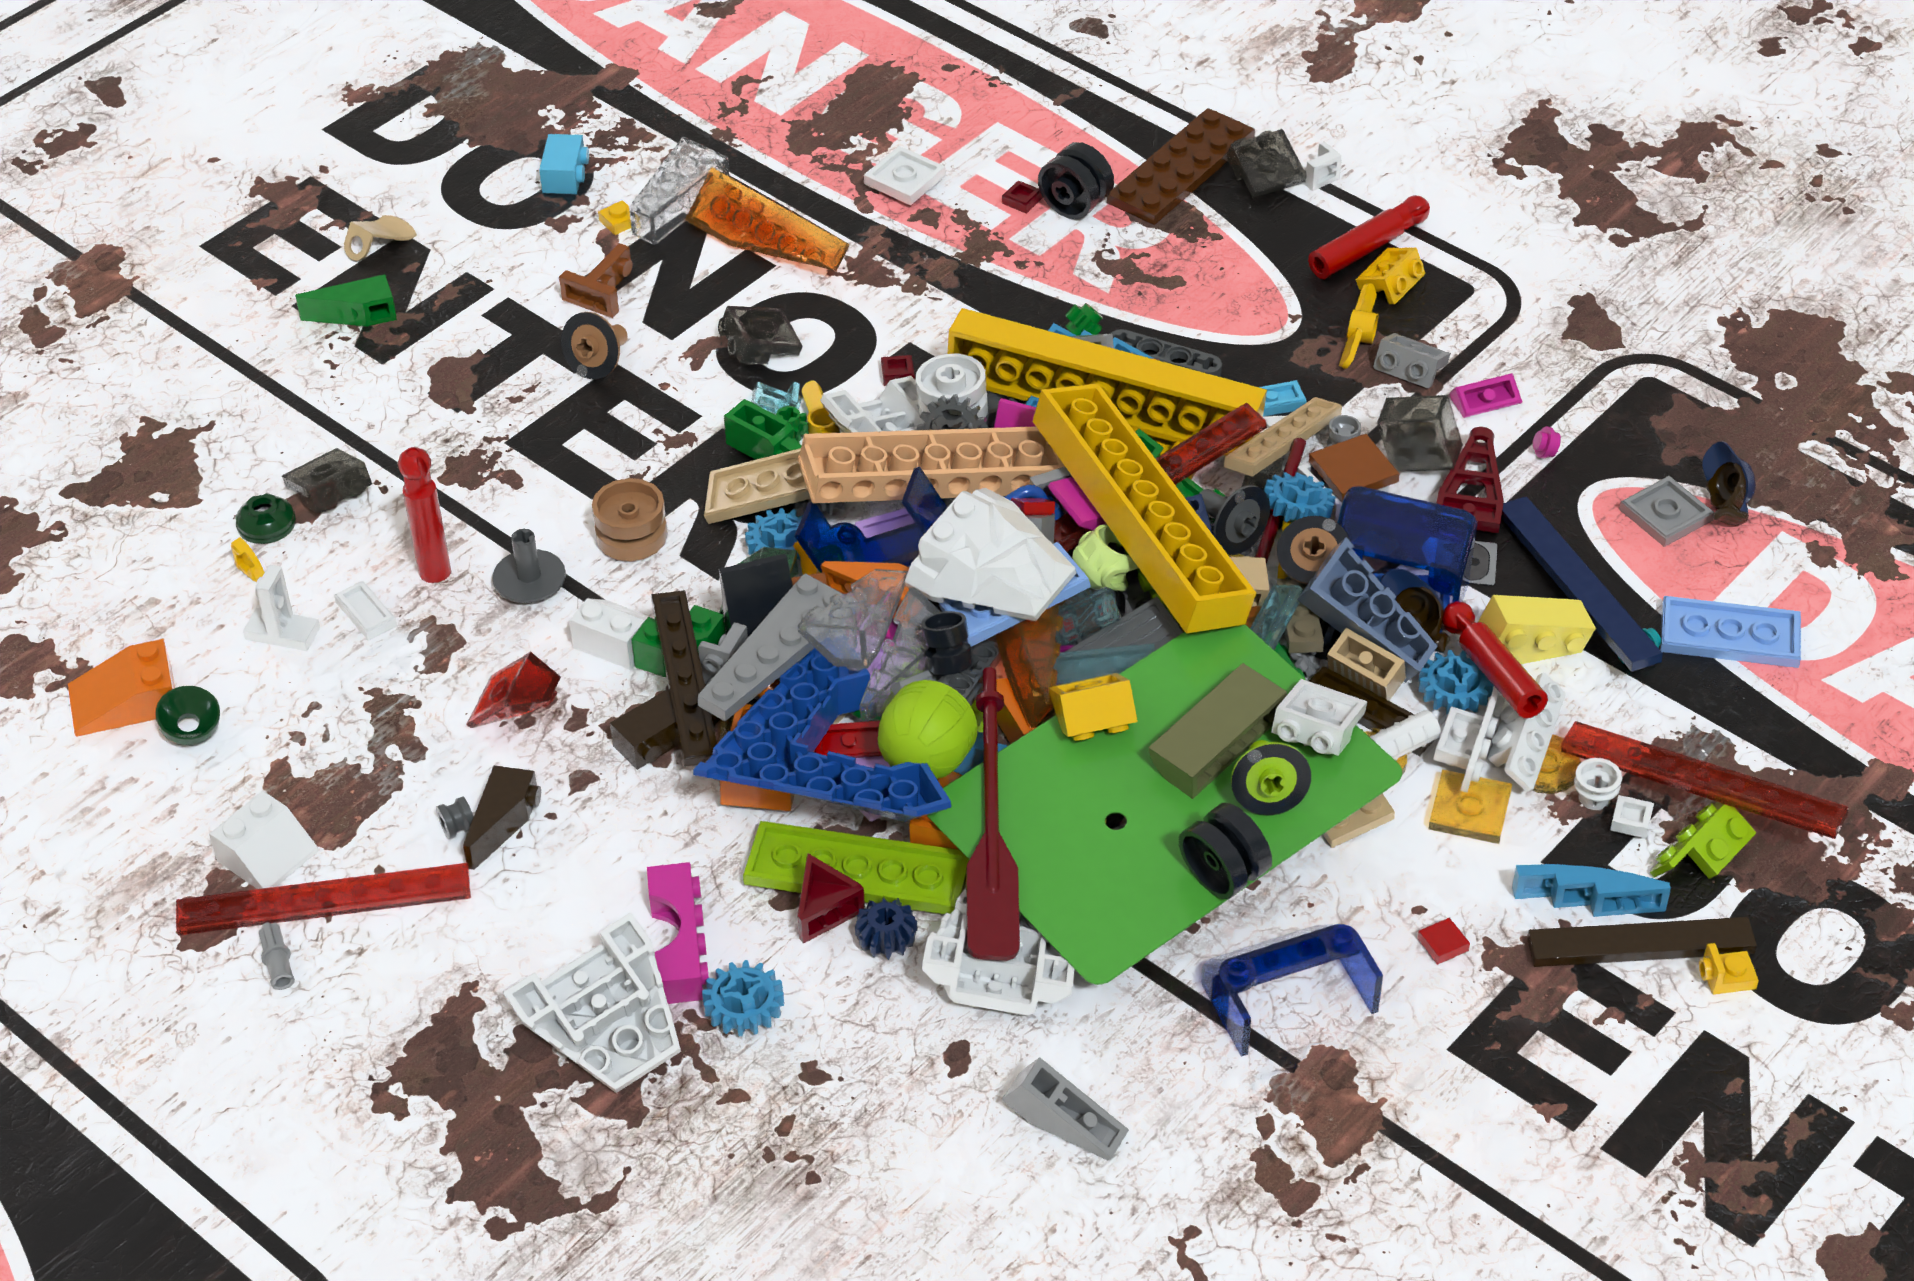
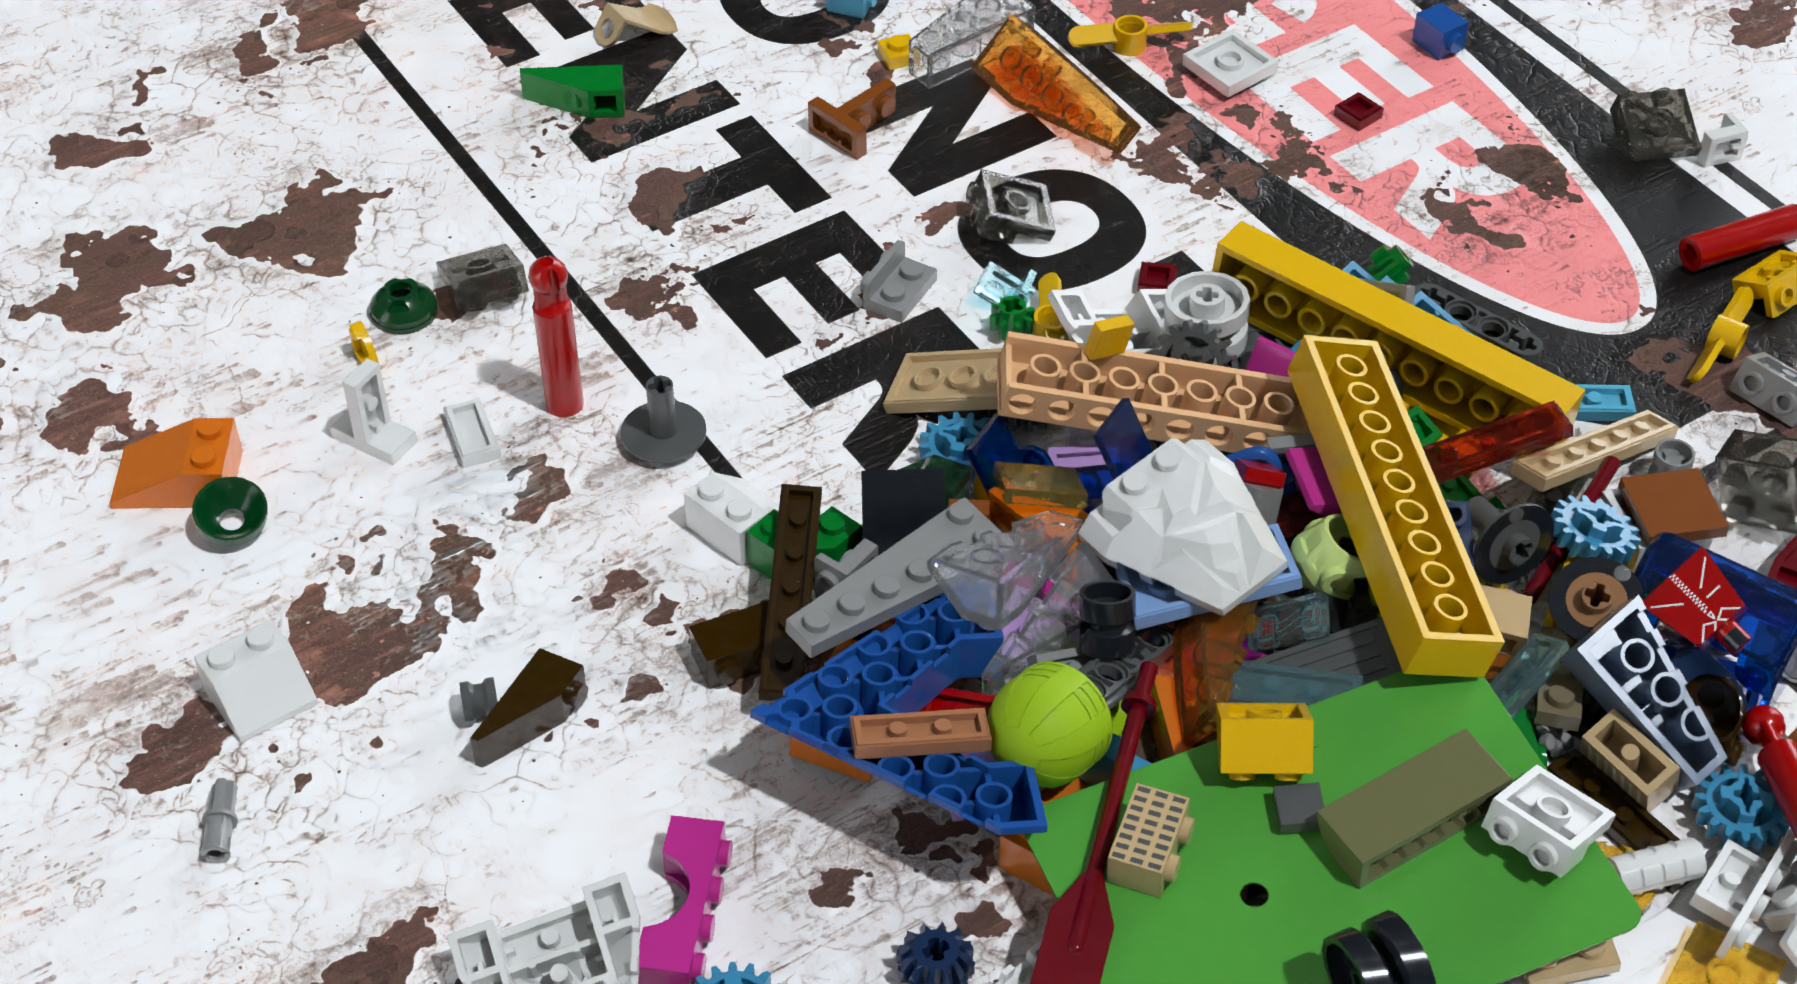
camera: 15 degrees right, 0 degrees up
clear red tile [176,863,471,936] -> none
clear red slope [466,651,561,728] -> none
piece [561,312,628,379] -> none
medium nougat wheel [591,478,668,561] -> none
green hinge [724,399,802,460] -> none
lime plate [743,821,969,914] -> none
dark red slope [797,853,865,944] -> none
black wheel [1038,142,1114,219] -> none
reddish brown plate [1107,108,1255,225] -> none
piece [1231,740,1311,815] -> none
none -> nougat tile [849,708,992,760]
none -> light grey bracket [860,239,937,323]
none -> clear yellow tile [993,461,1088,510]
none -> yellow piece [1068,15,1193,57]
none -> yellow tile [1084,315,1135,360]
none -> tan brick [1107,783,1195,898]
none -> dark grey tile [1273,782,1324,834]
none -> blue brick [1412,2,1469,60]
none -> red torso [1643,546,1752,656]

